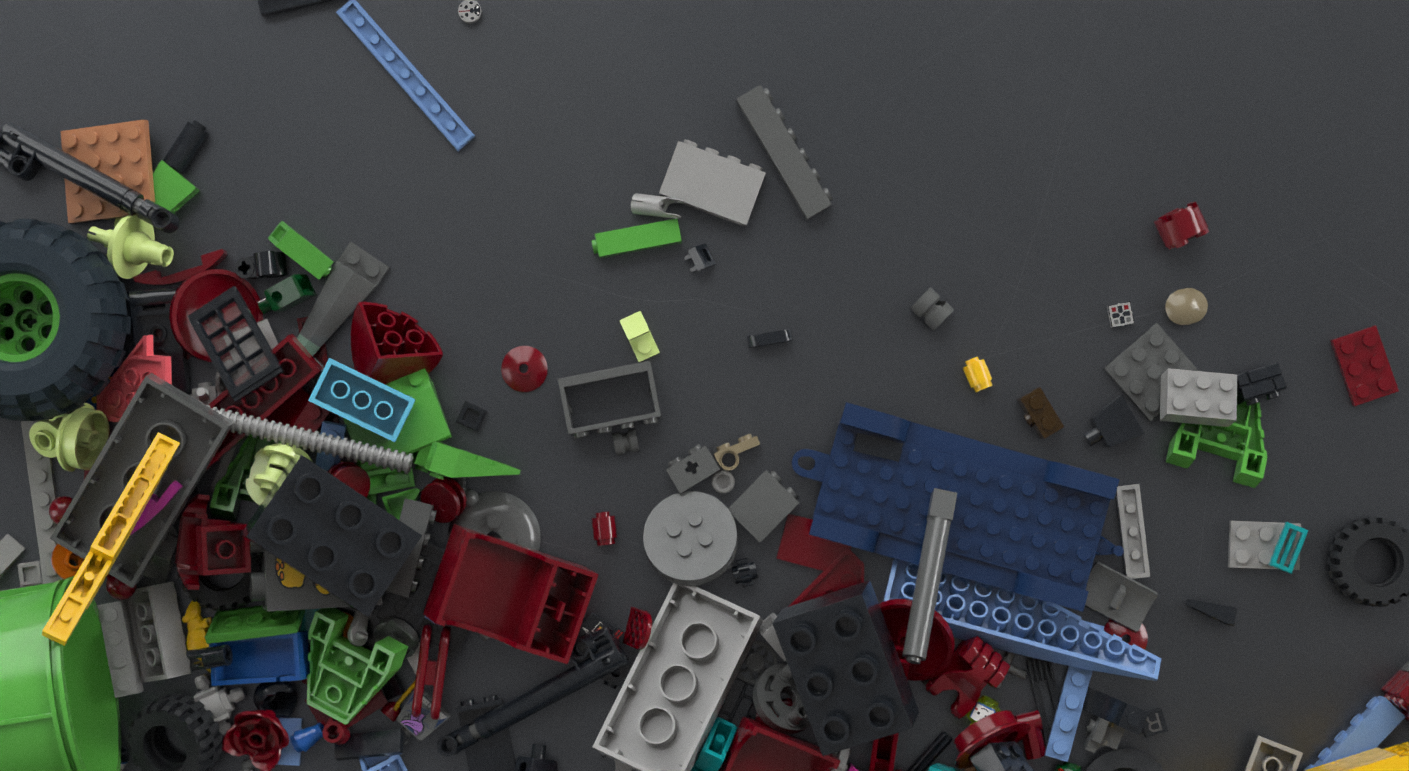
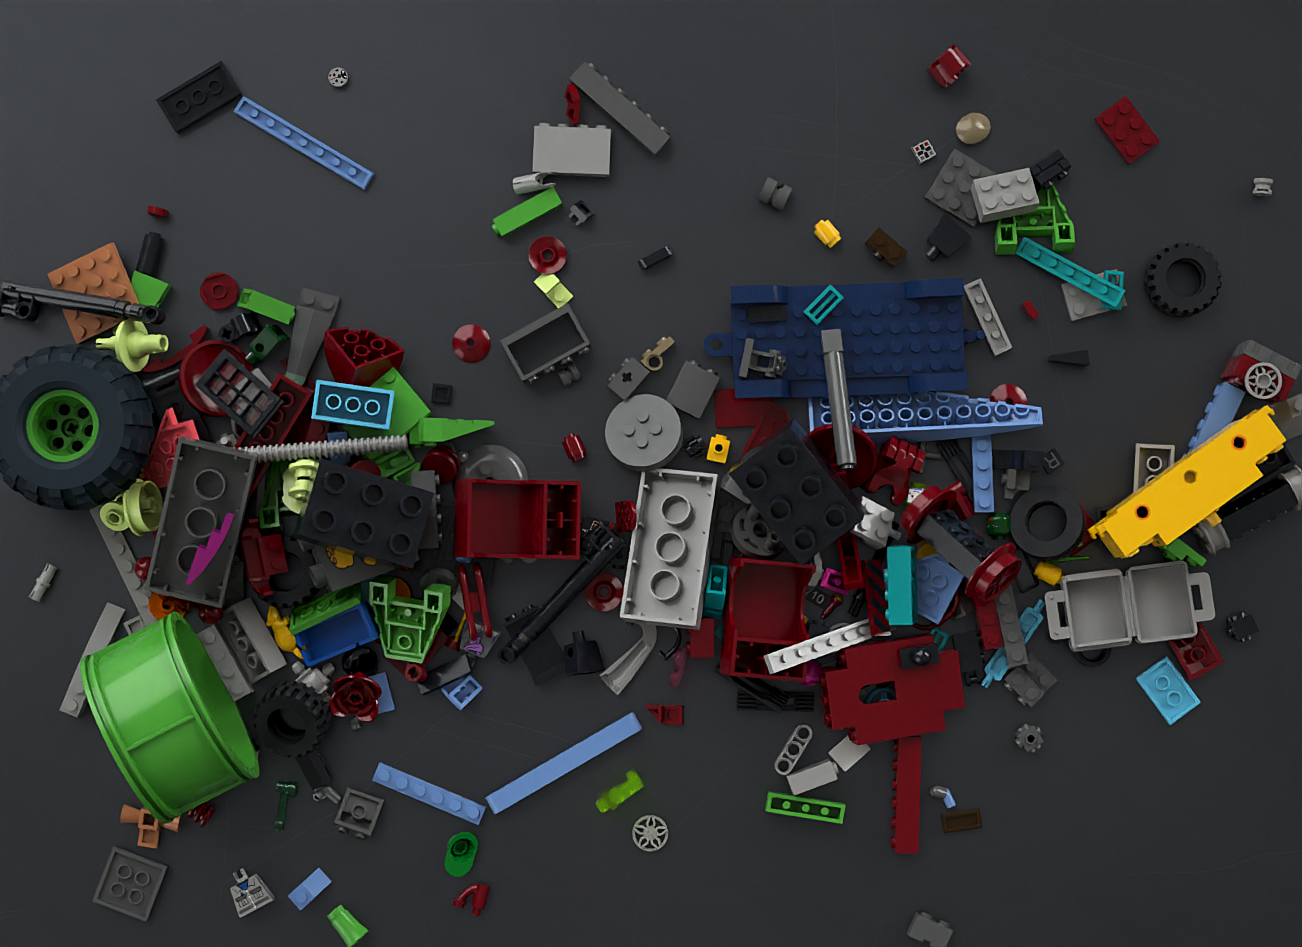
camera: 15 degrees left, 0 degrees up
yellow slope [42,432,180,646] -> none
black hinge [186,644,233,671] -> none
dark red brick [196,523,251,576] -> none
blue cone [290,723,324,753] -> none
light grey piece [347,609,374,646] -> none
light grey tile [712,470,735,493] -> none
dark grey shield [1085,562,1158,632] -> none
none -> dark red tile [147,206,169,218]
none -> dark red tile [200,272,239,311]
none -> dark red dish [528,236,567,274]
none -> dark red slope [564,83,580,126]
none -> dark red dish [585,573,623,611]
none -> yellow brick [706,434,730,464]
none -> dark grey tile [739,338,787,379]
none -> teal tile [803,284,844,325]
none -> light grey plate [850,496,901,550]
none -> teal plate [1015,237,1126,308]
none -> dark red tile [1020,300,1039,321]

